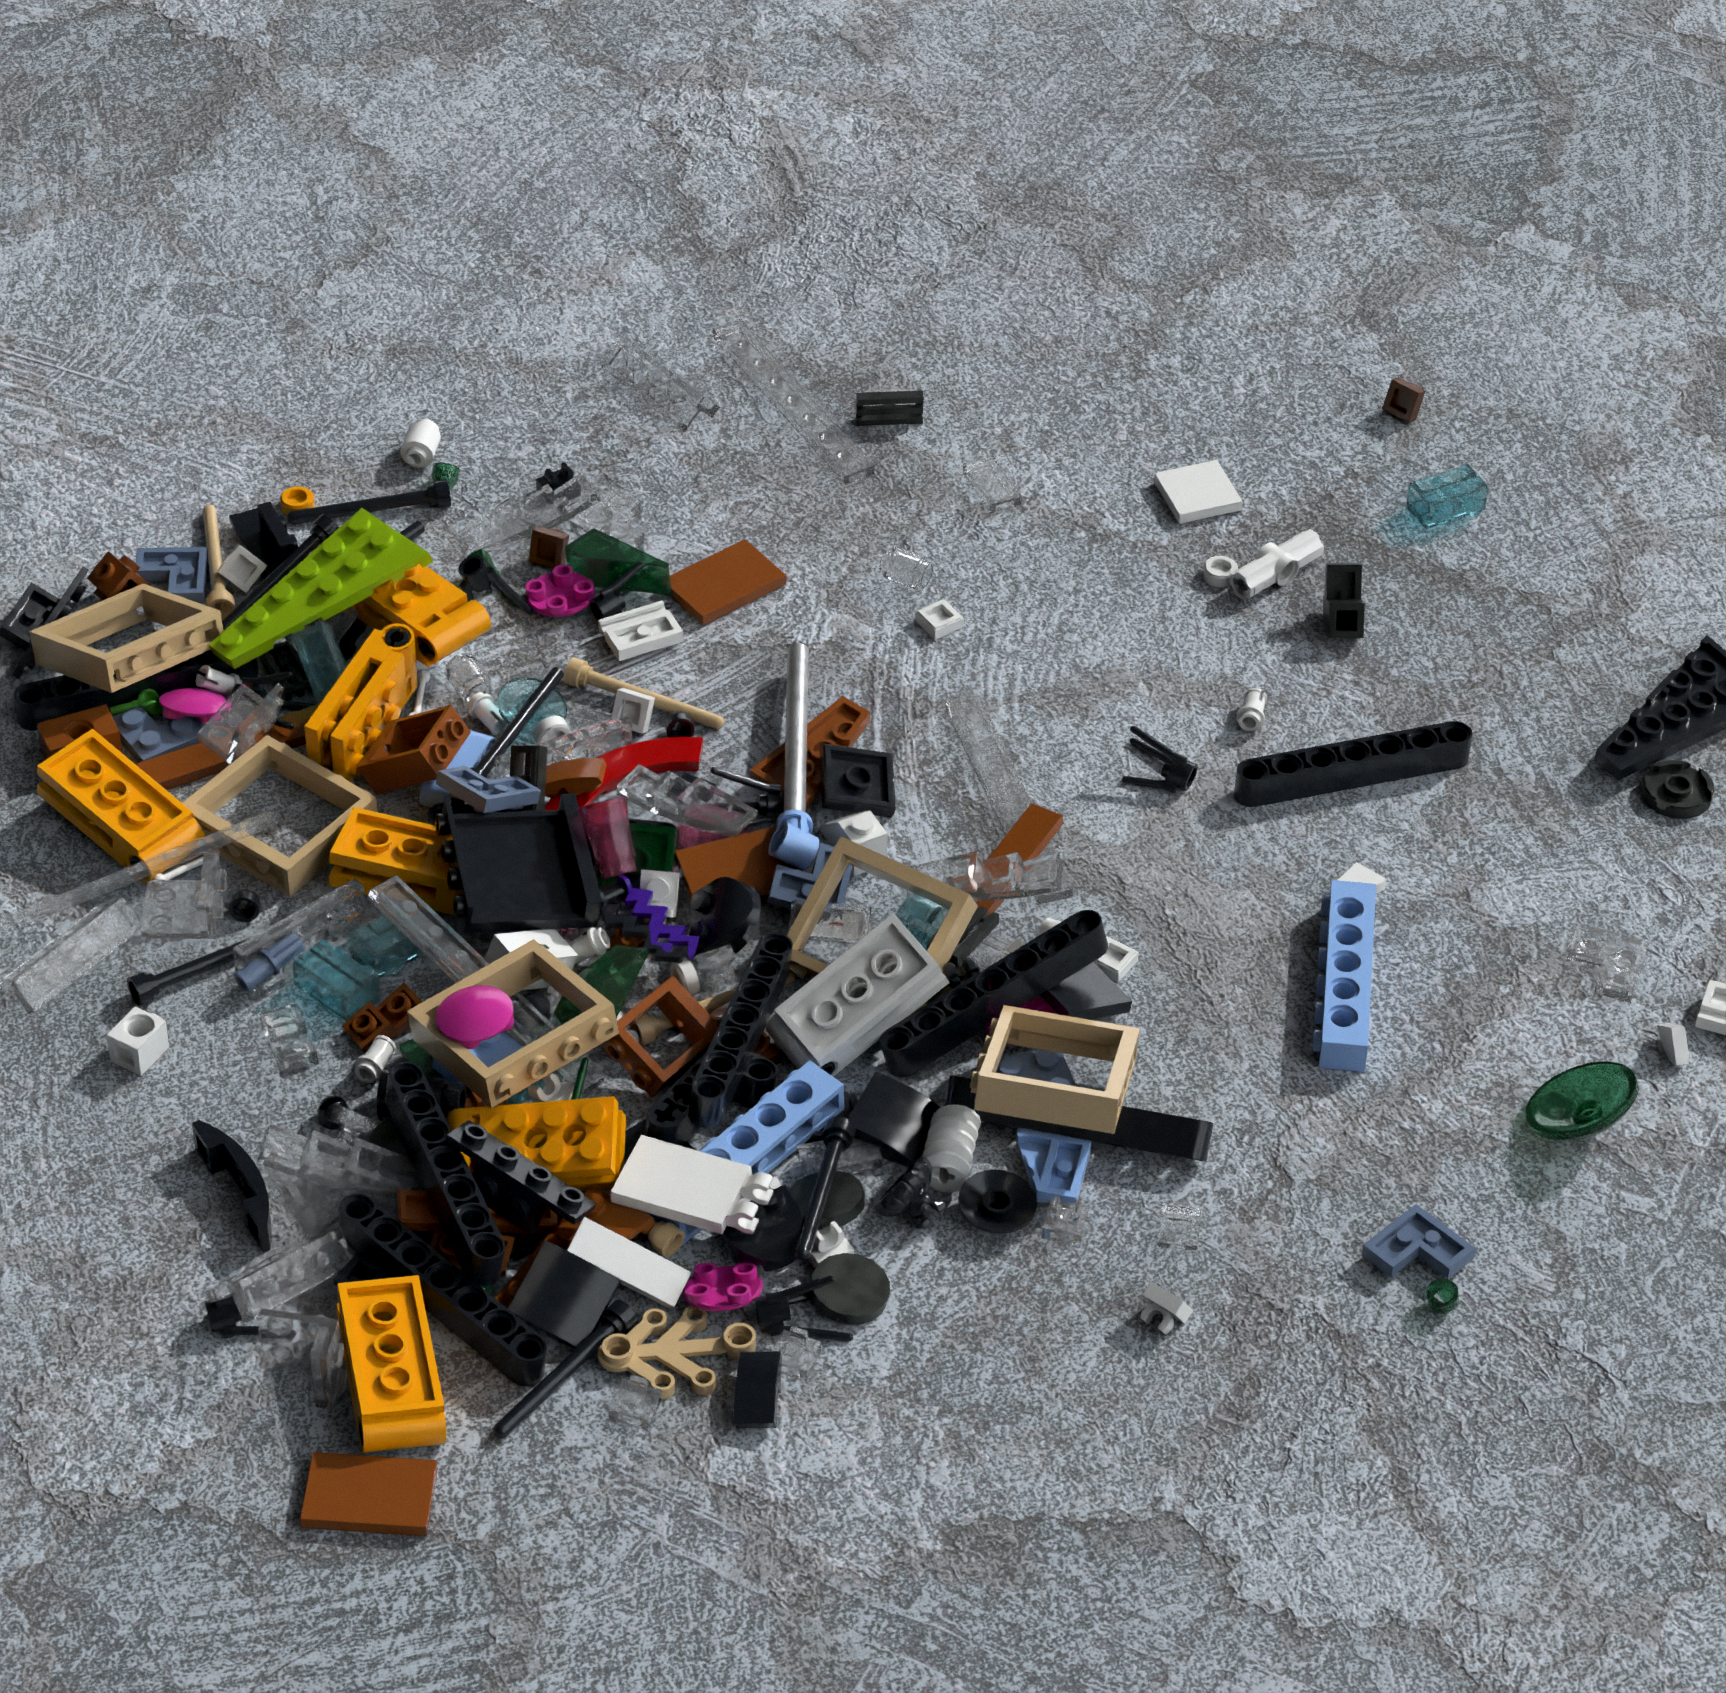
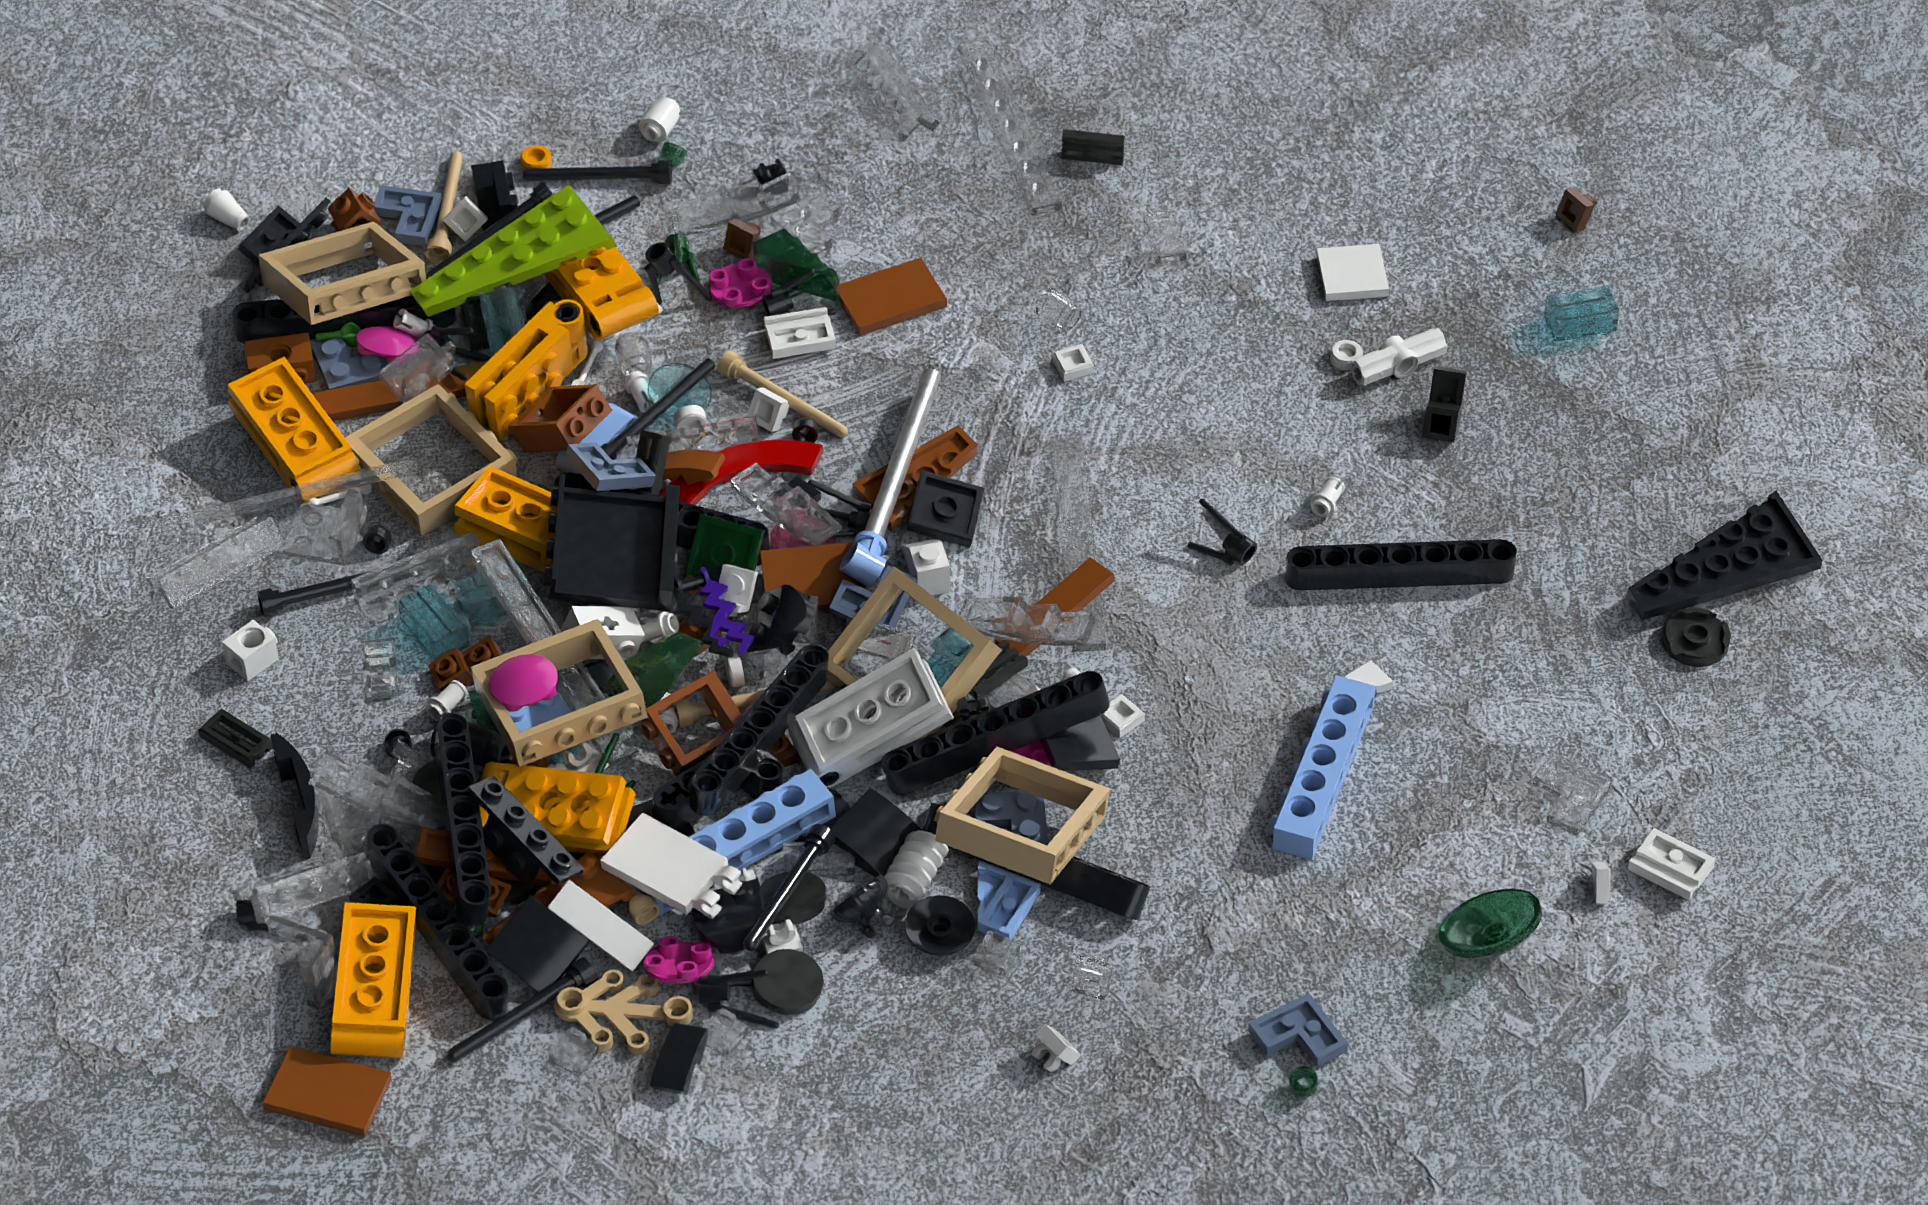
camera: 15 degrees right, 5 degrees up
sand blue axle [233,933,304,993] -> none
clear pink plant [577,796,637,879] -> none
none -> pearl dark grey tile [198,708,273,769]

